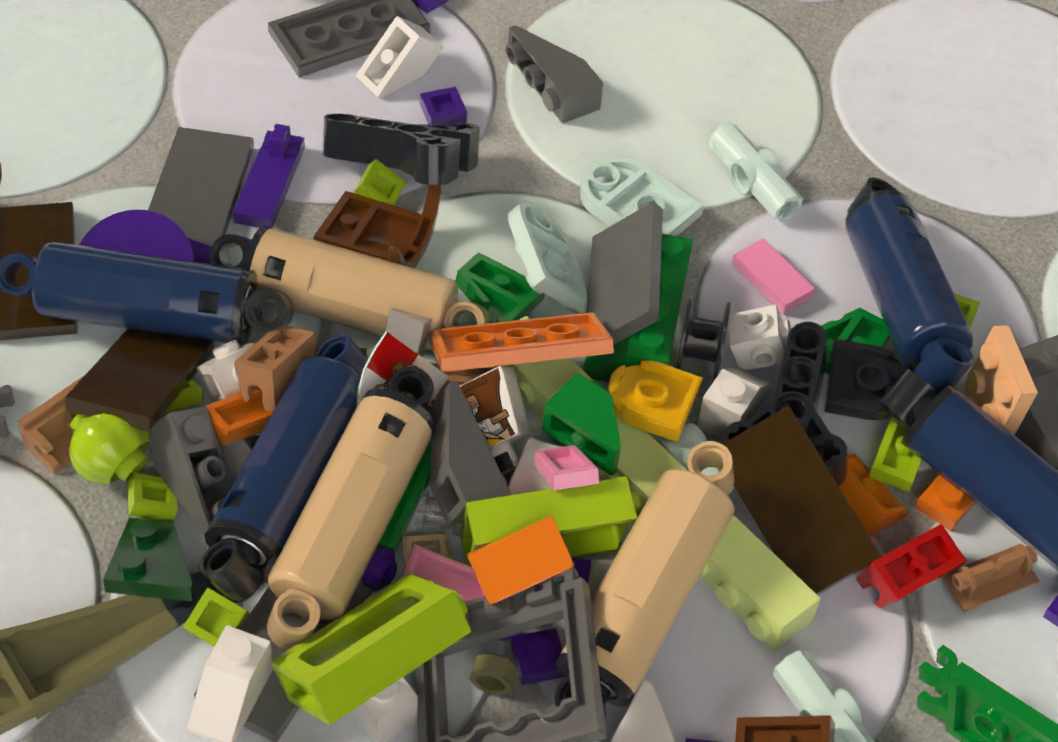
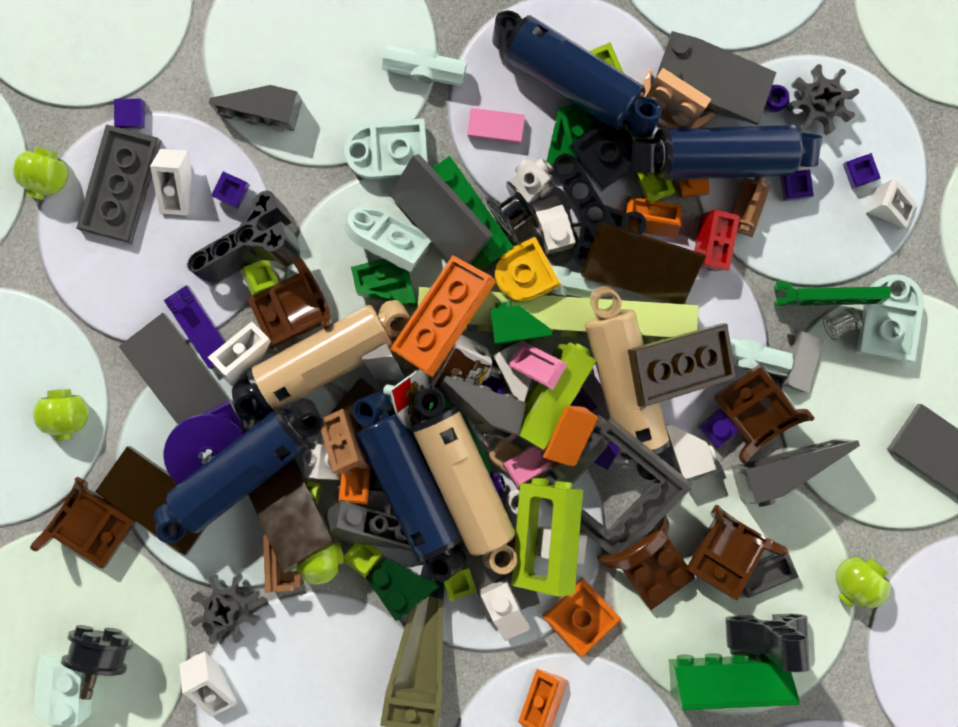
camera: 40 degrees left, 35 degrees up
olive tile [469,653,518,695] -> none
none -> lime plant [33,389,89,441]
none -> white slope [208,322,271,387]
none -> dark brown tile [628,323,736,407]

